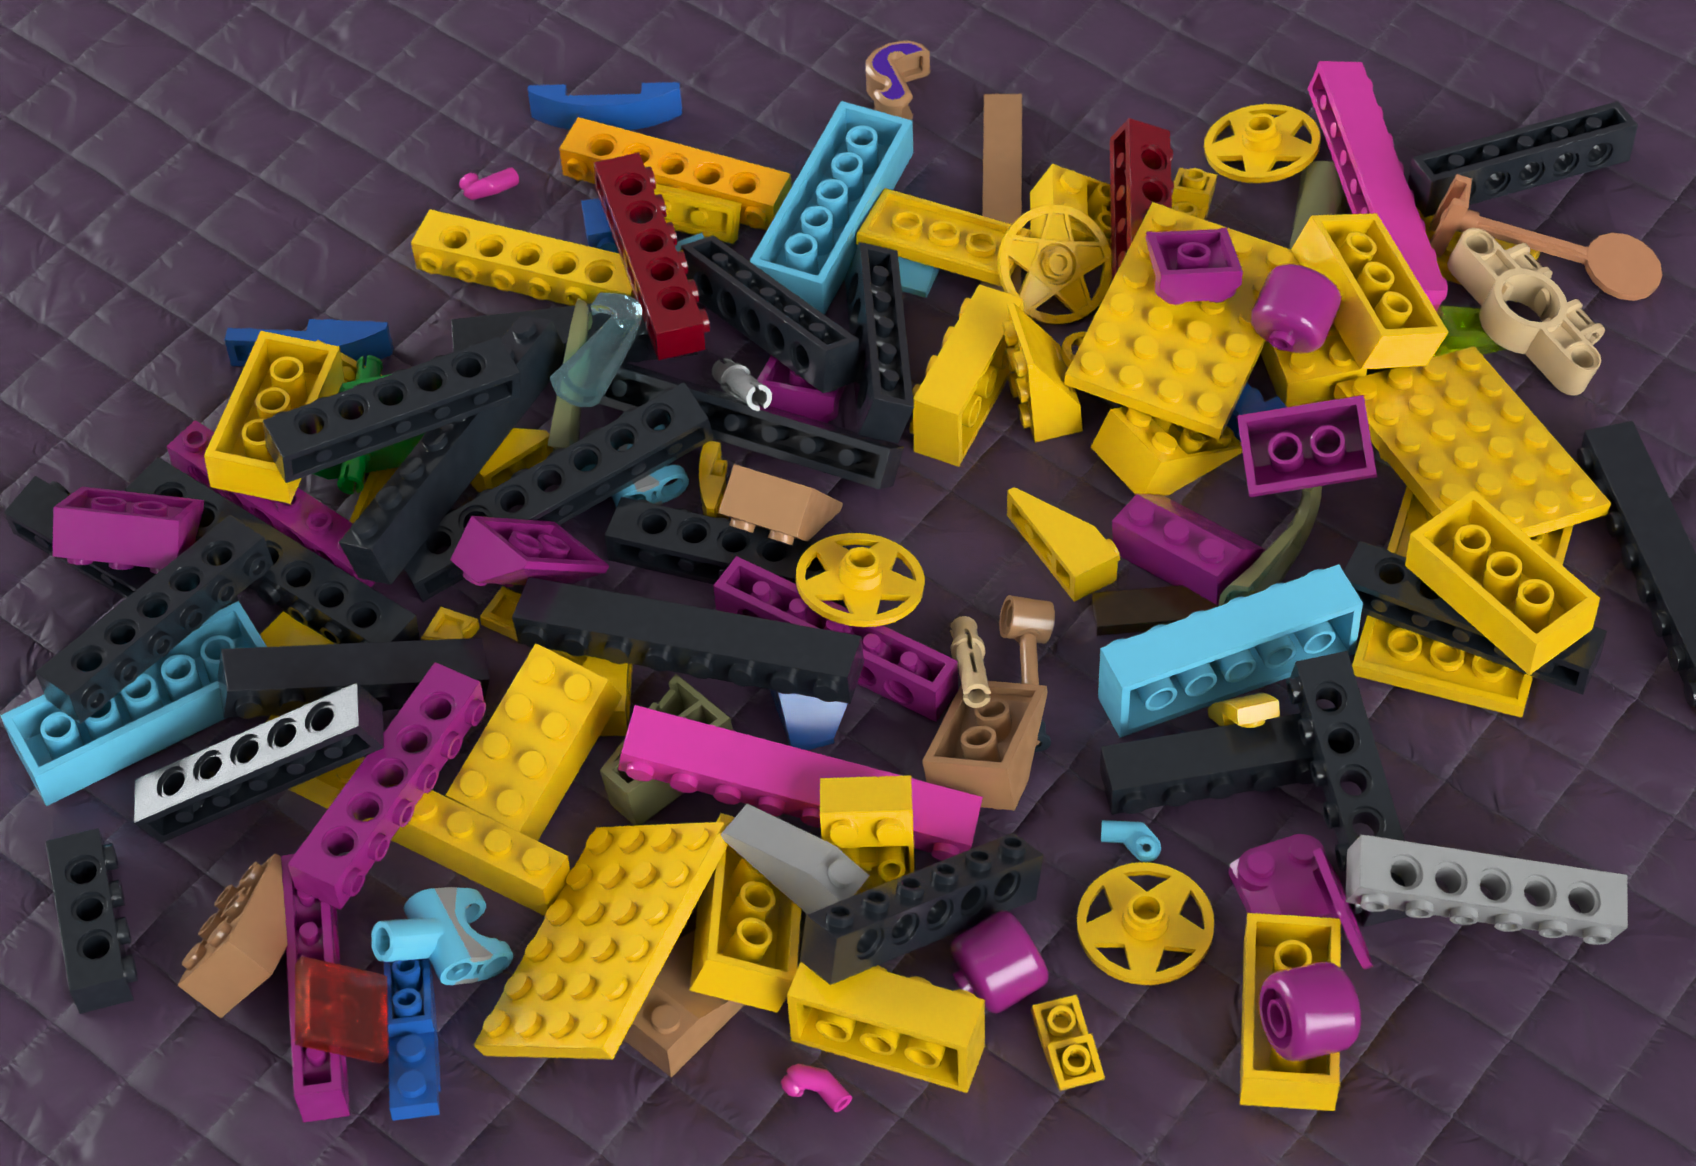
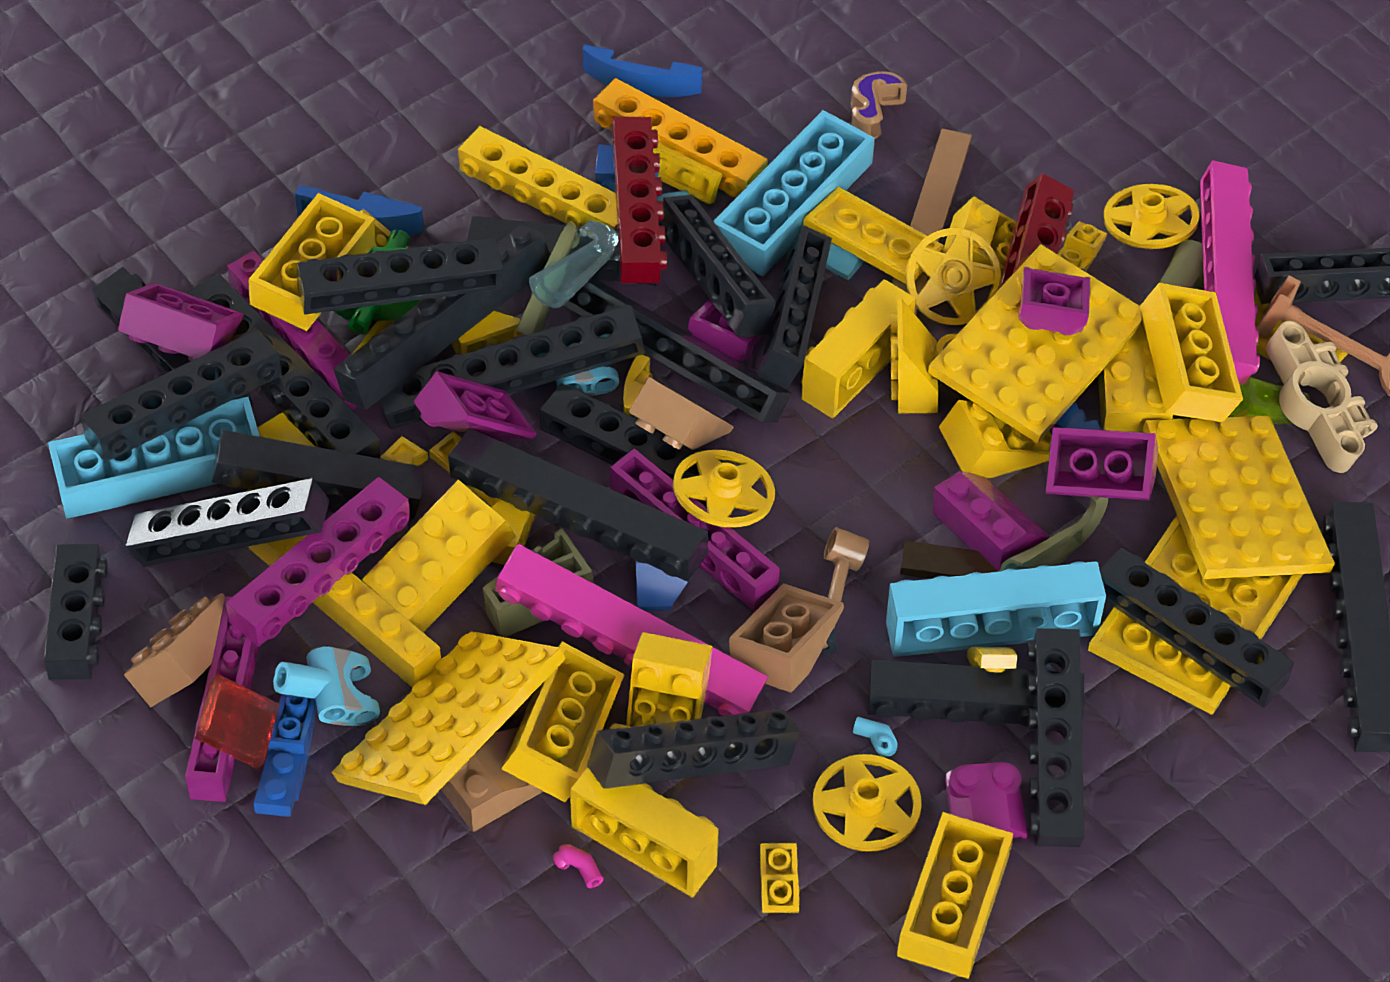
camera: 10 degrees right, 0 degrees up
dark pink arm [459,168,519,200] -> none
light grey pin [712,358,772,411] -> none
light grey slope [720,804,869,914] -> none
tan pin [950,616,991,708] -> none
magenta head [950,910,1049,1013] -> none
yellow slope [1007,487,1120,602] -> none
magenta head [1251,264,1341,353] -> none
magenta head [1259,962,1361,1061] -> none
magenta window [1313,848,1373,970] -> none
light grey brick [1346,835,1628,945] -> none
yellow brick [1405,490,1600,675] -> none

